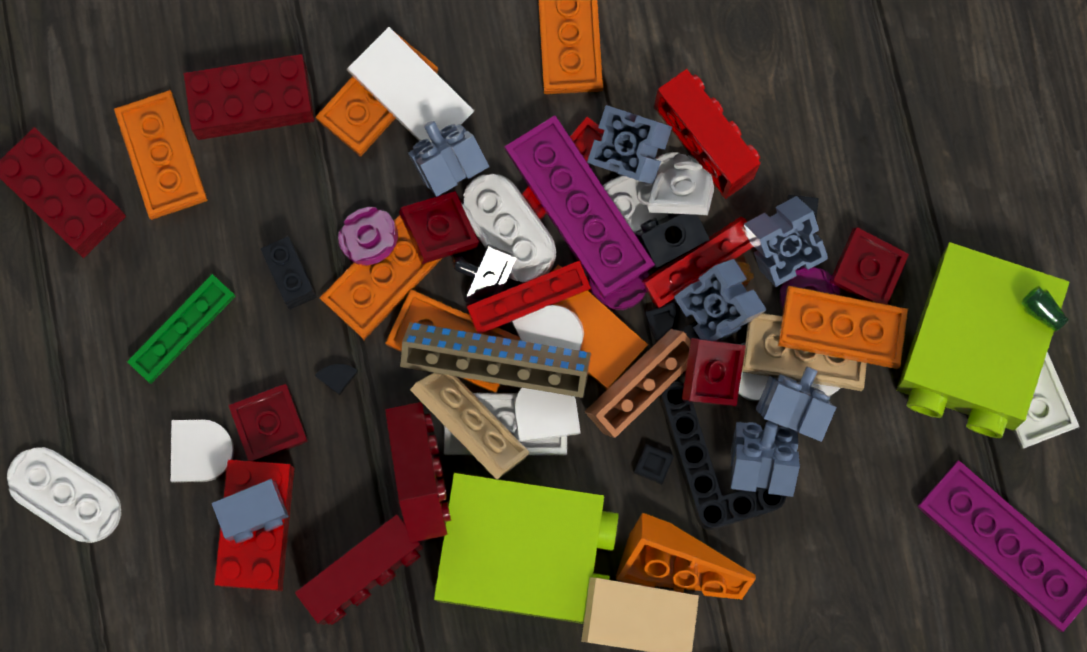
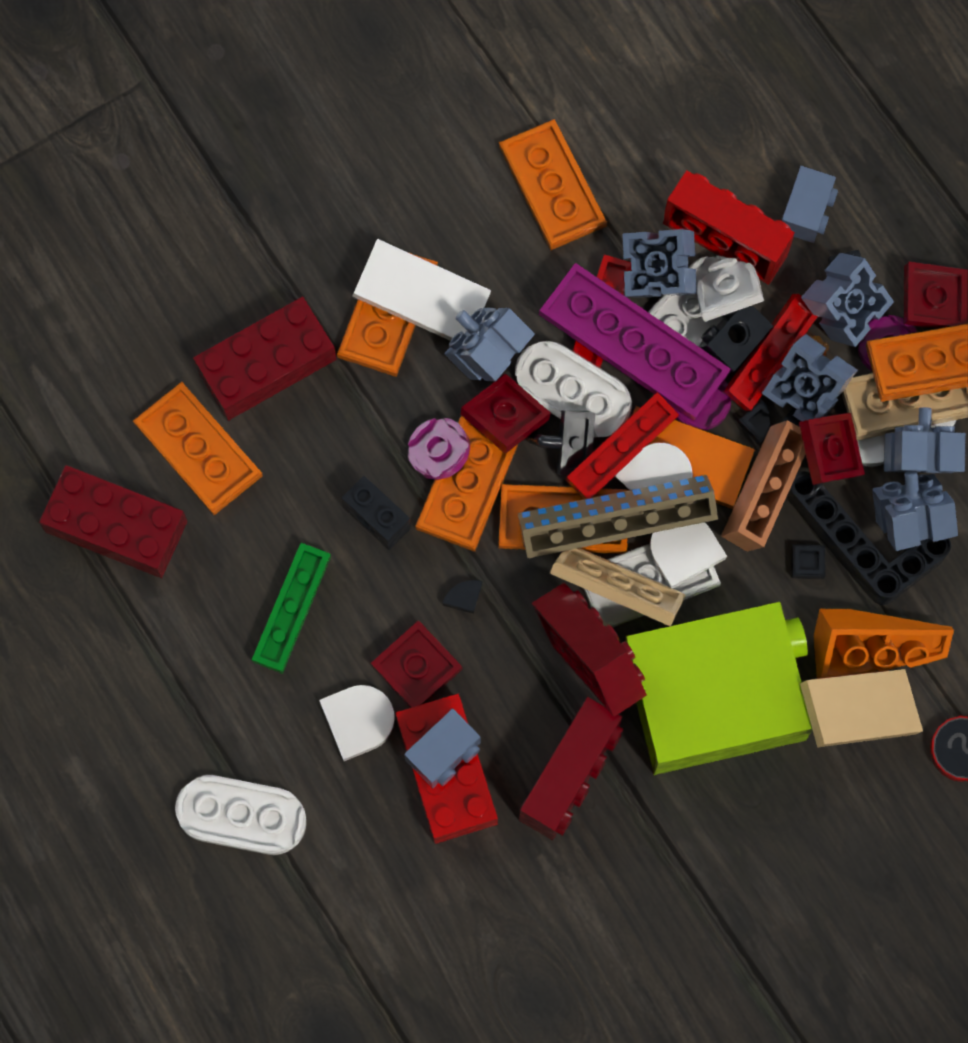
camera: 20 degrees left, 5 degrees down
none -> sand blue brick [782,166,838,243]

